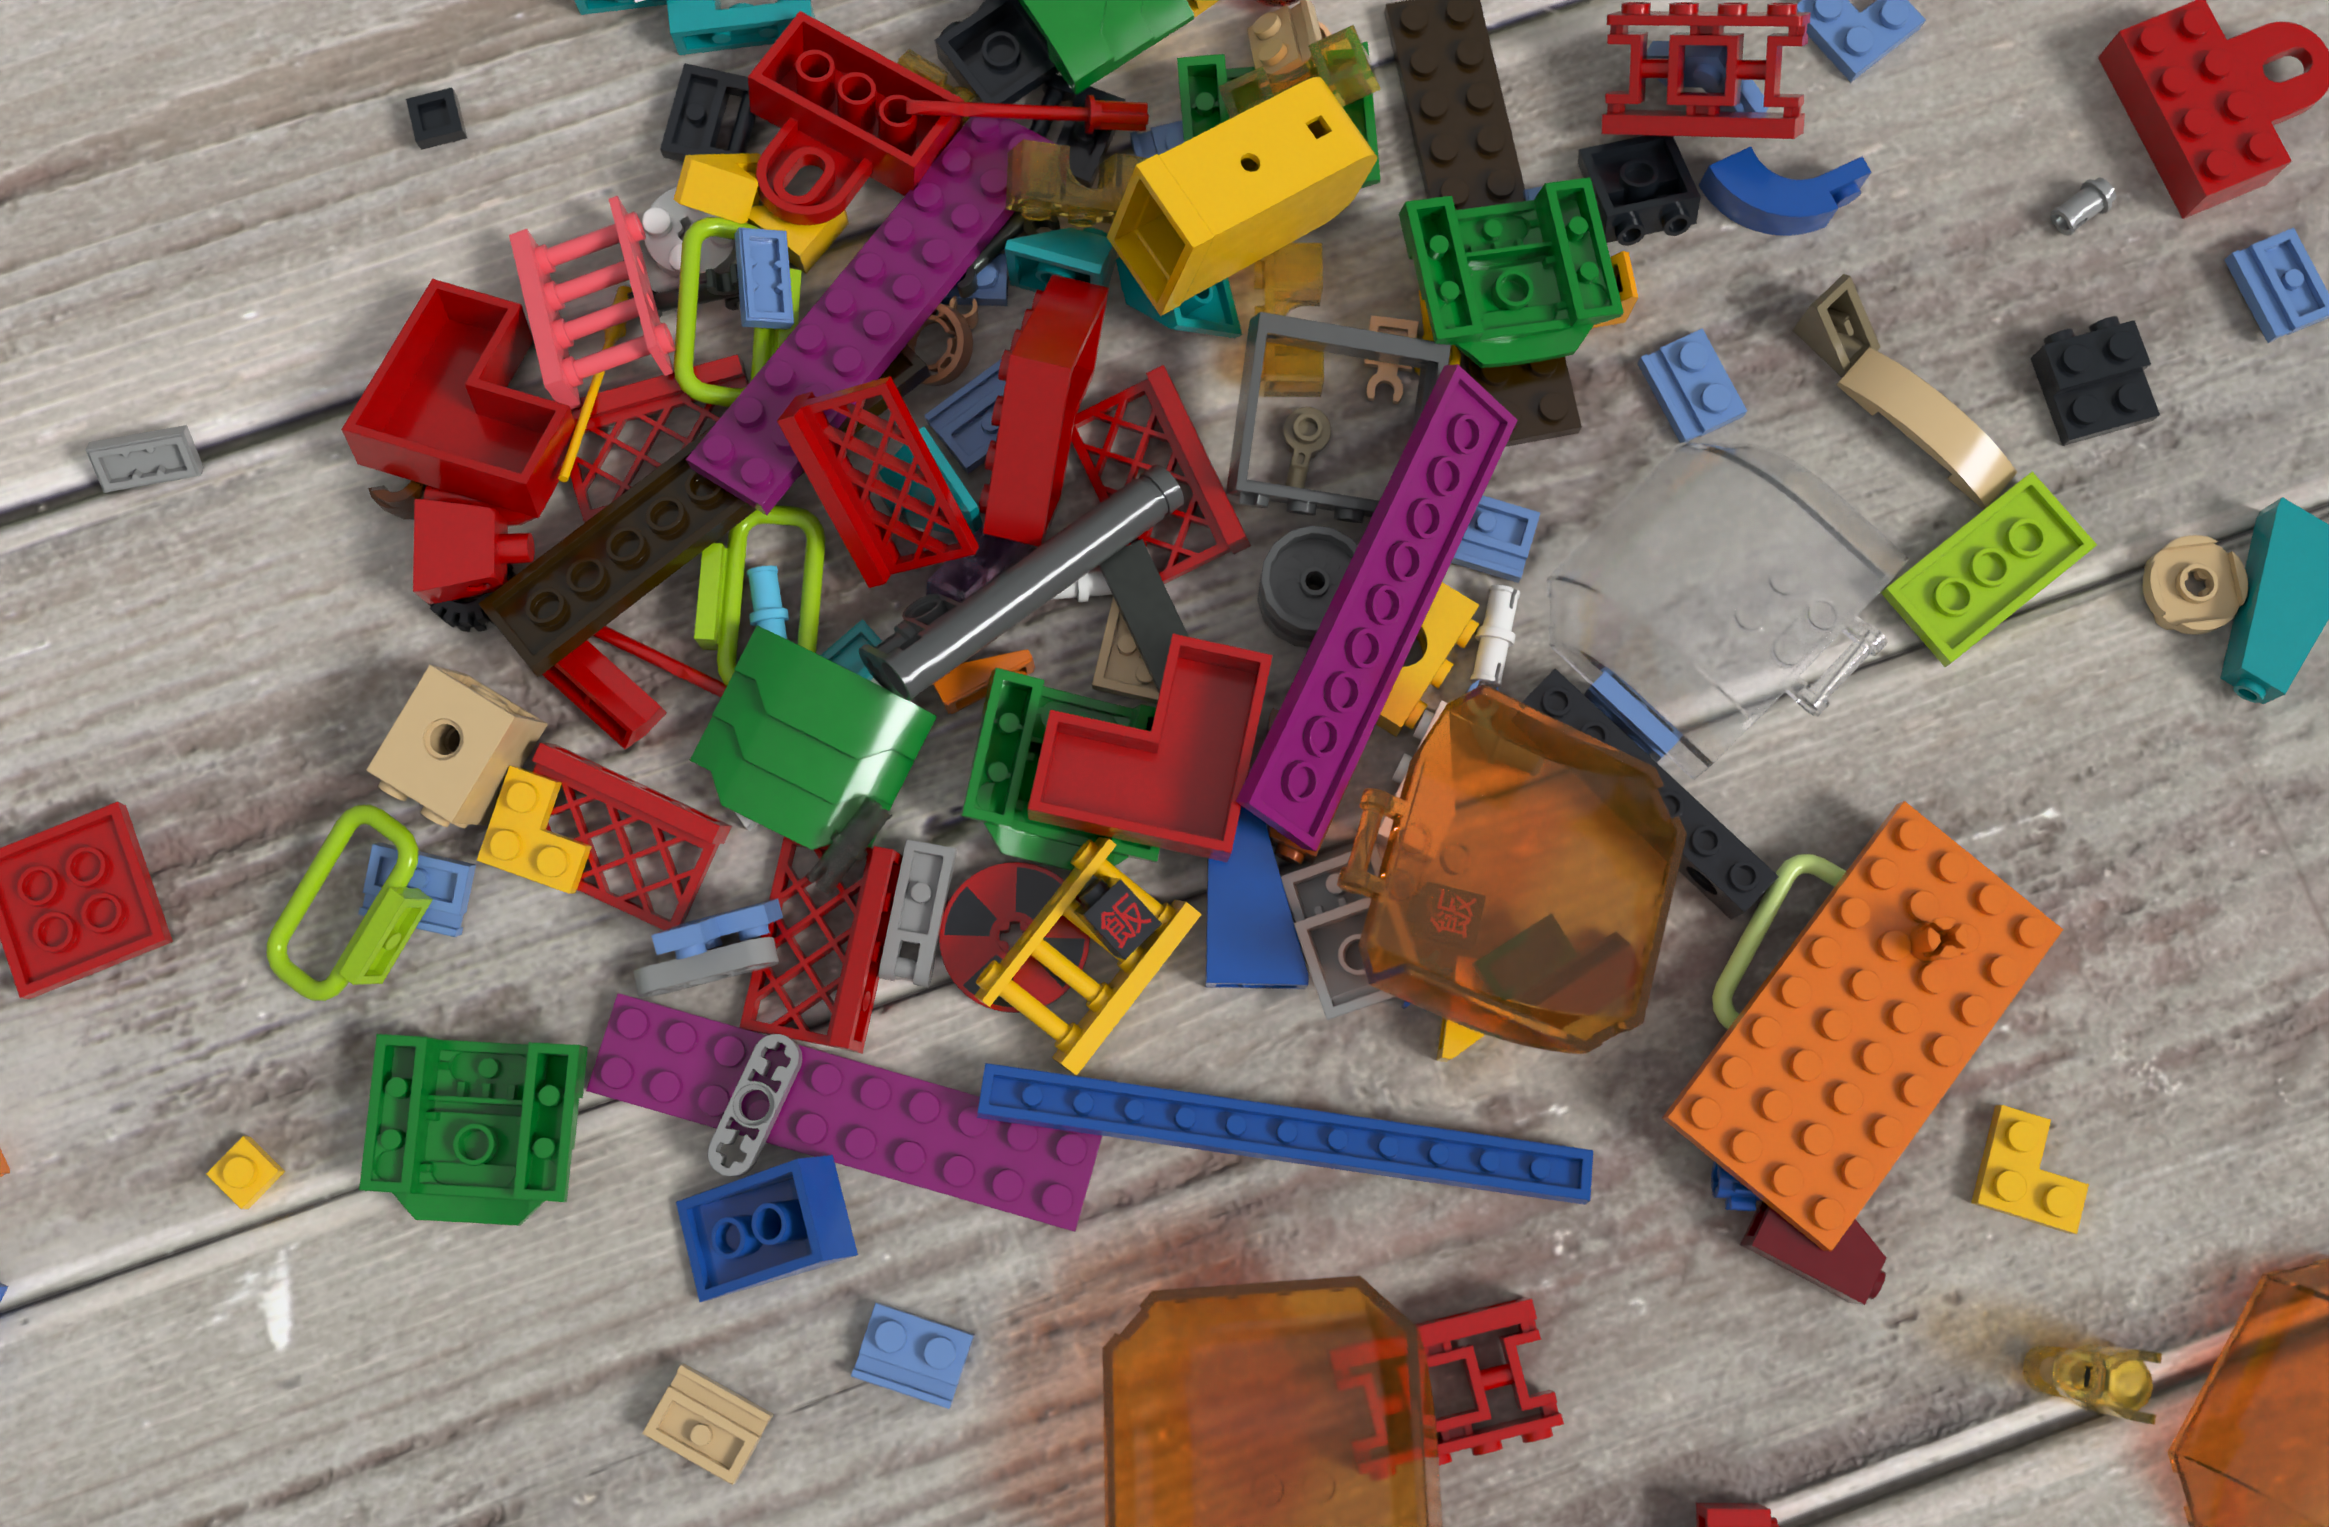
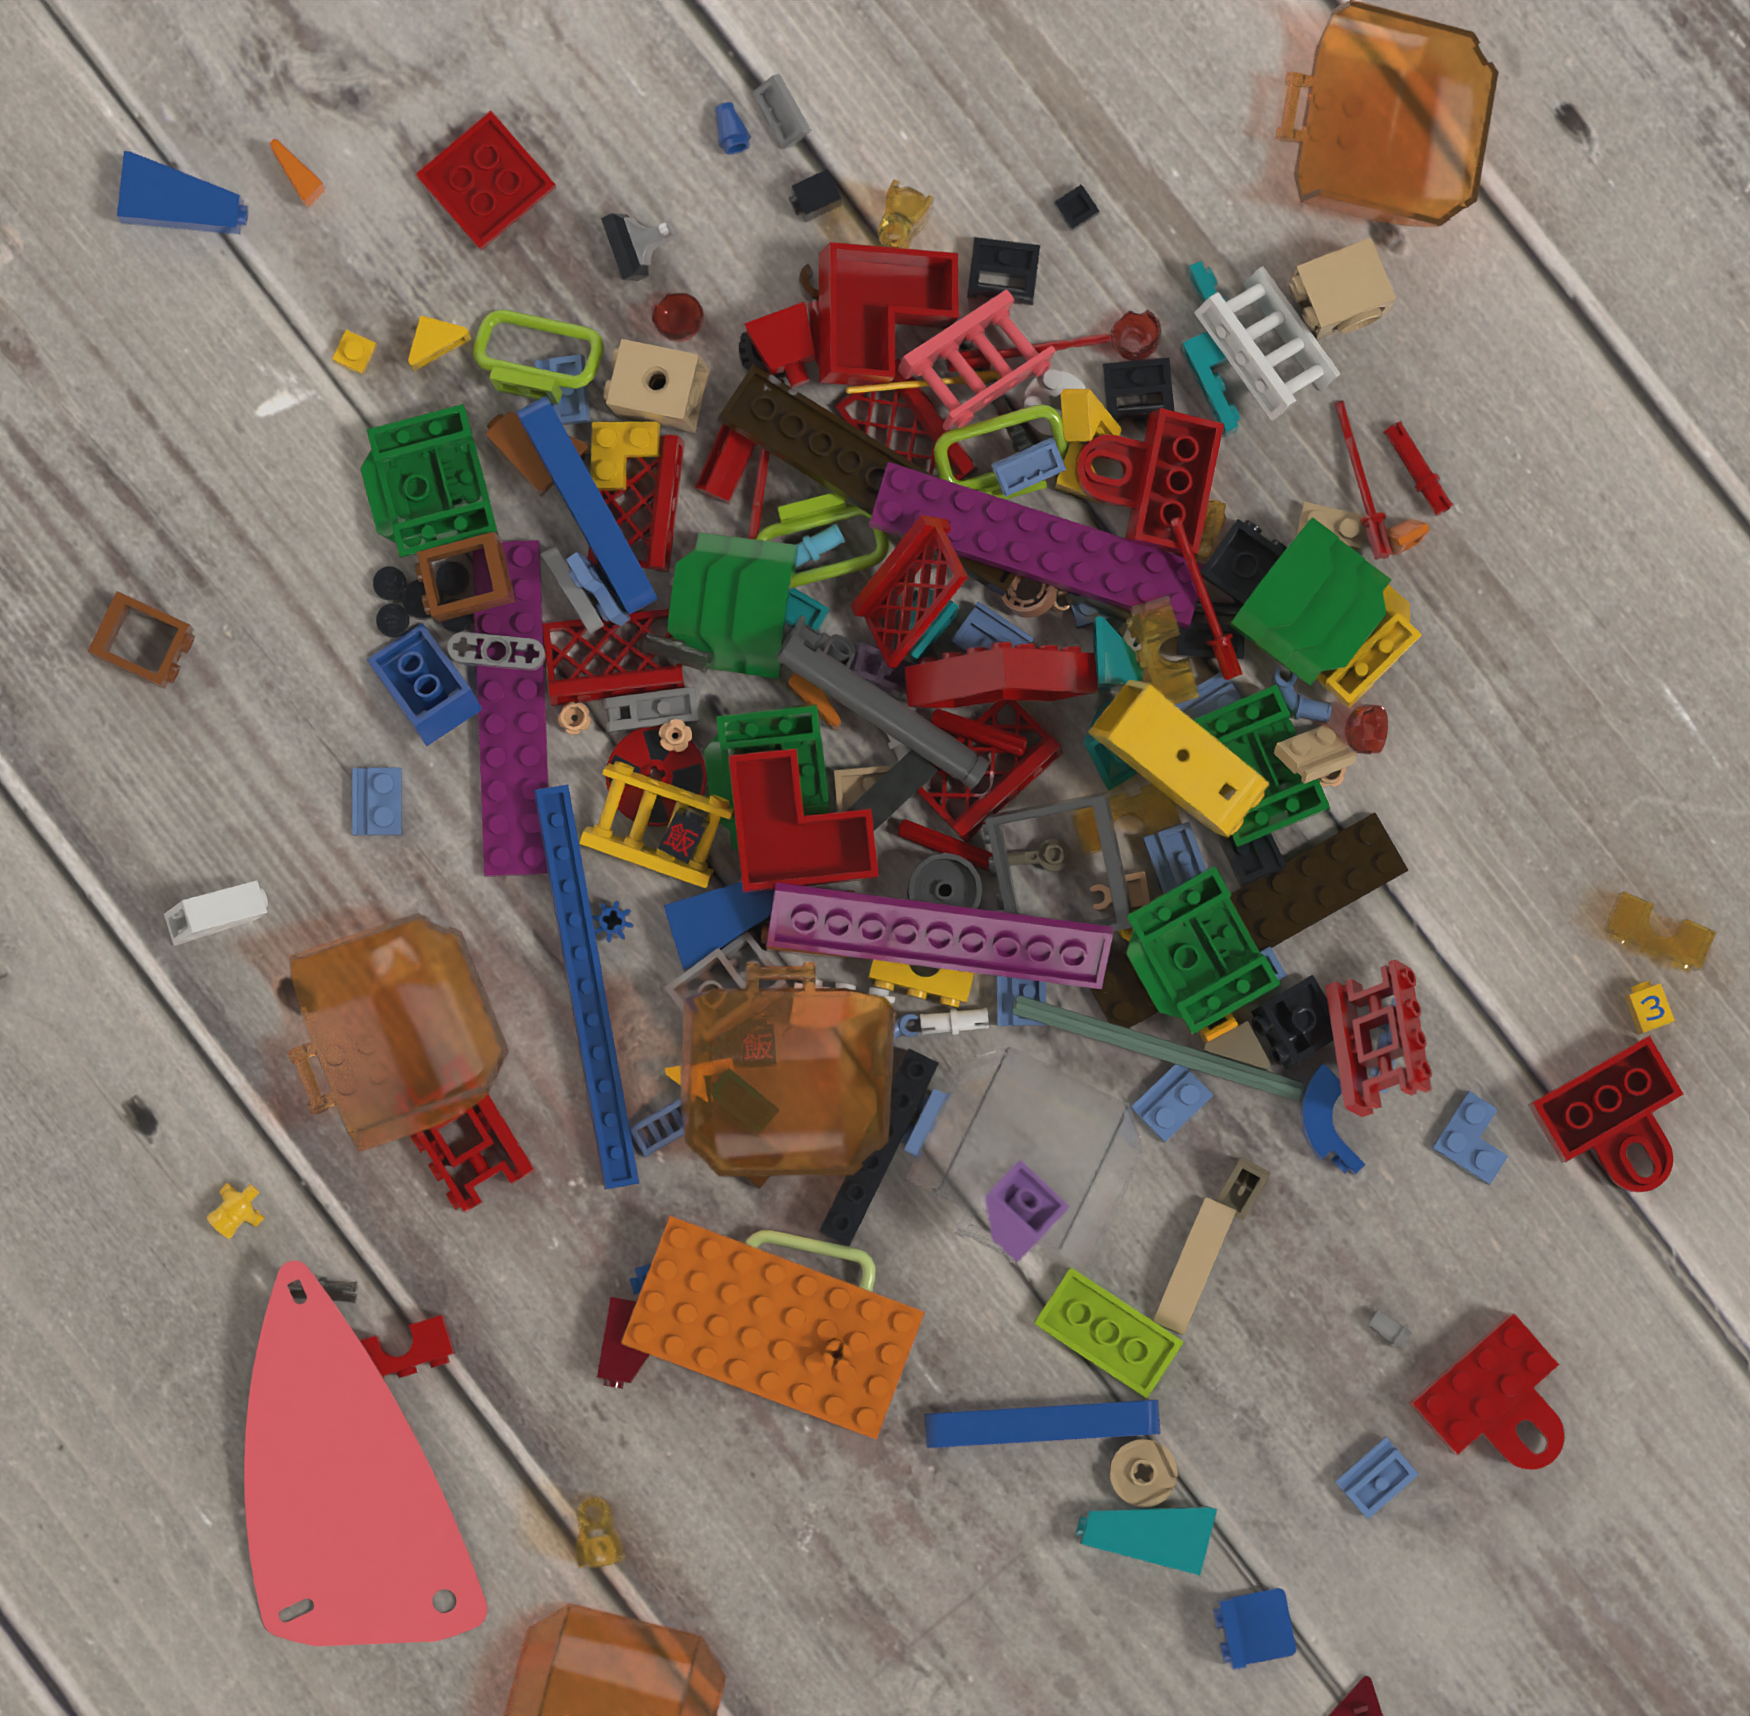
camera: 70 degrees right, 5 degrees up
tan plate [642,1364,774,1485] -> none
clear yellow arch [1218,25,1381,119] -> none
yellow plate [1971,1105,2089,1234] -> none
black plate [2030,316,2160,446] -> none
none -> black piece [373,561,472,638]
none -> yellow slope [408,315,472,372]
none -> dark orange window [415,532,516,622]
none -> dark orange slope [485,411,590,497]
none -> blue beam [516,396,658,615]
none -> light nougat plate [558,702,591,735]
none -> blue gear [592,900,634,943]
none -> piece [601,213,677,281]
none -> medium blue slope [630,1093,706,1157]
none -> clear red hair [652,292,705,342]
none -> light nougat plate [659,719,692,752]
none -> blue cone [714,102,751,155]
none -> black brick [788,169,842,222]
none -> clear yellow piece [878,179,934,249]
none -> red axle [897,819,993,870]
none -> blue beam [925,1400,1161,1448]
none -> red axle [931,709,1028,756]
none -> red piece [946,334,1113,373]
none -> black plate [967,237,1040,306]
none -> medium lavender slope [985,1160,1070,1262]
none -> sand green axle [1013,995,1304,1101]
none -> clear red hair [1110,310,1162,361]
none -> medium blue plate [1143,821,1206,894]
none -> dark tan slope [1202,1021,1271,1071]
none -> black plate [1215,833,1287,887]
none -> medium blue piece [1271,666,1332,724]

